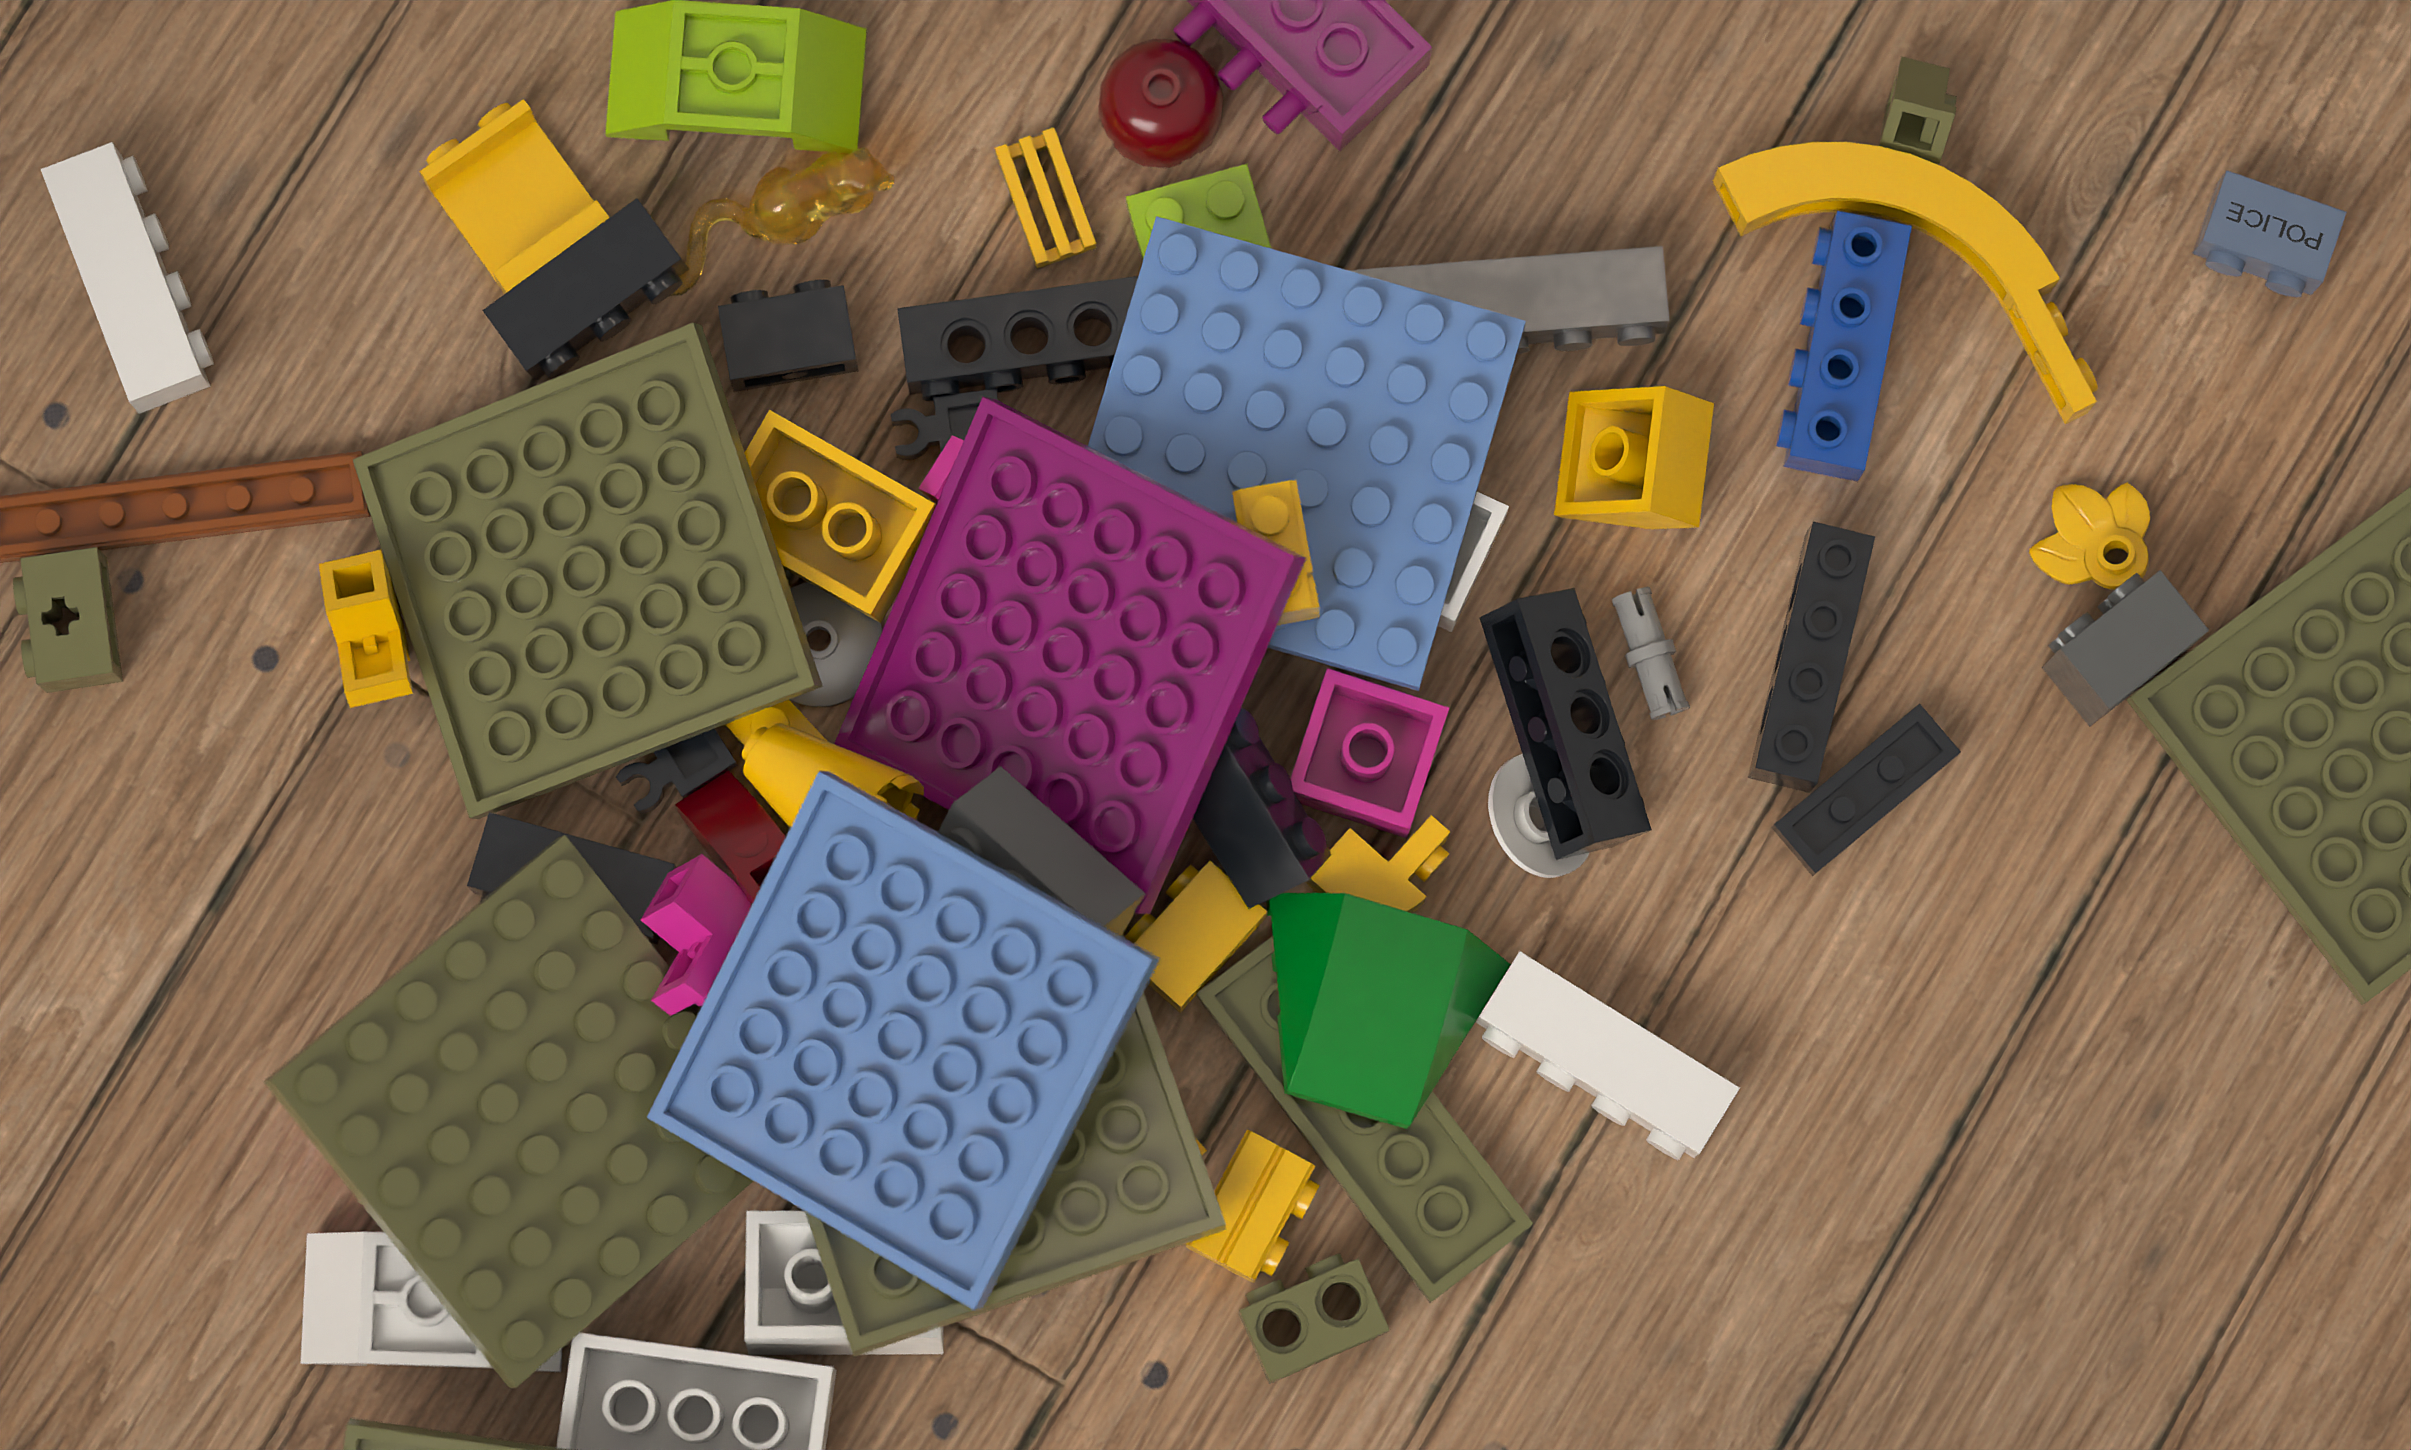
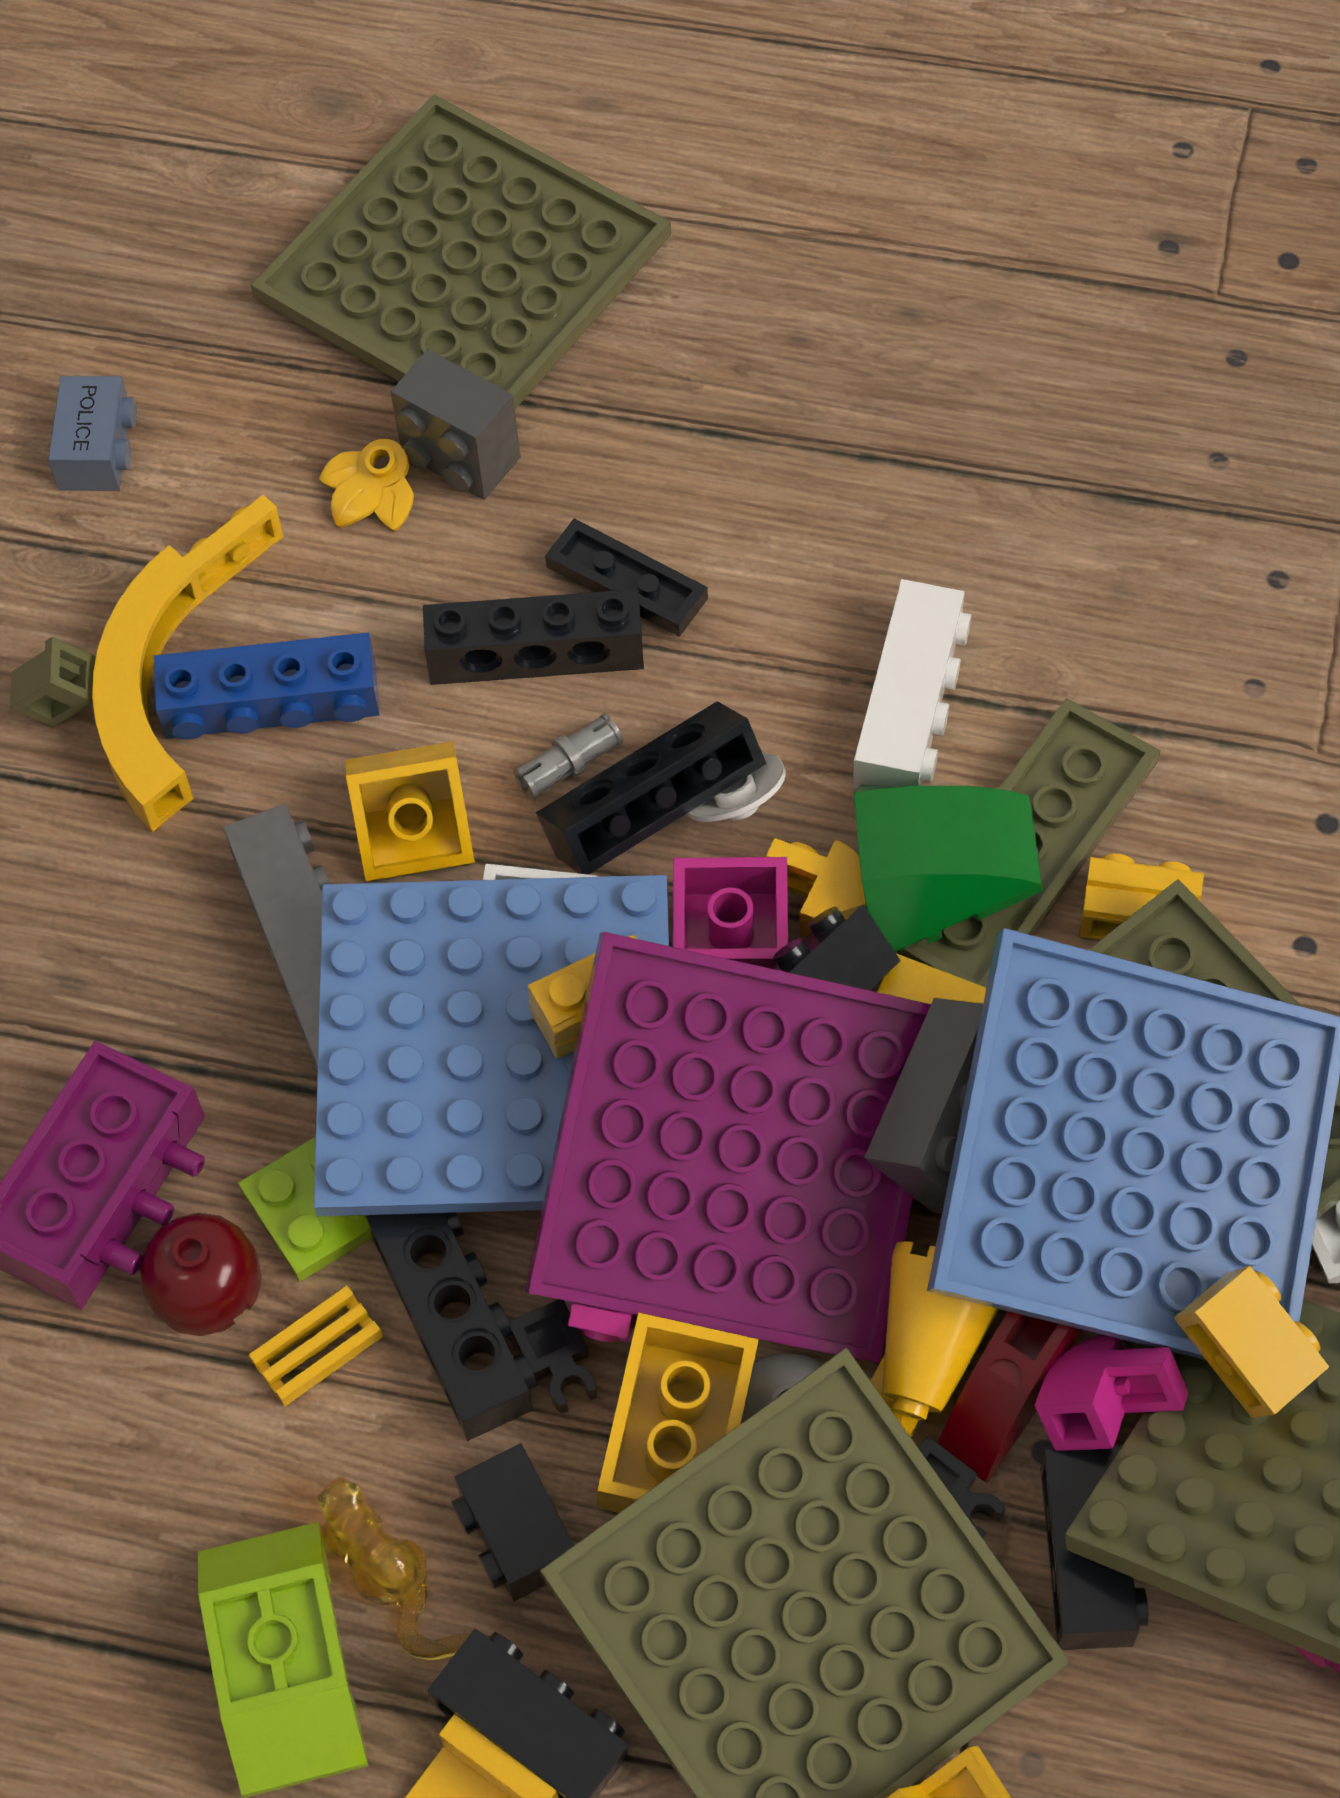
camera: 100 degrees left, 20 degrees down
olive brick [1238,1253,1390,1384] -> none
none -> yellow brick [1174,1266,1329,1418]

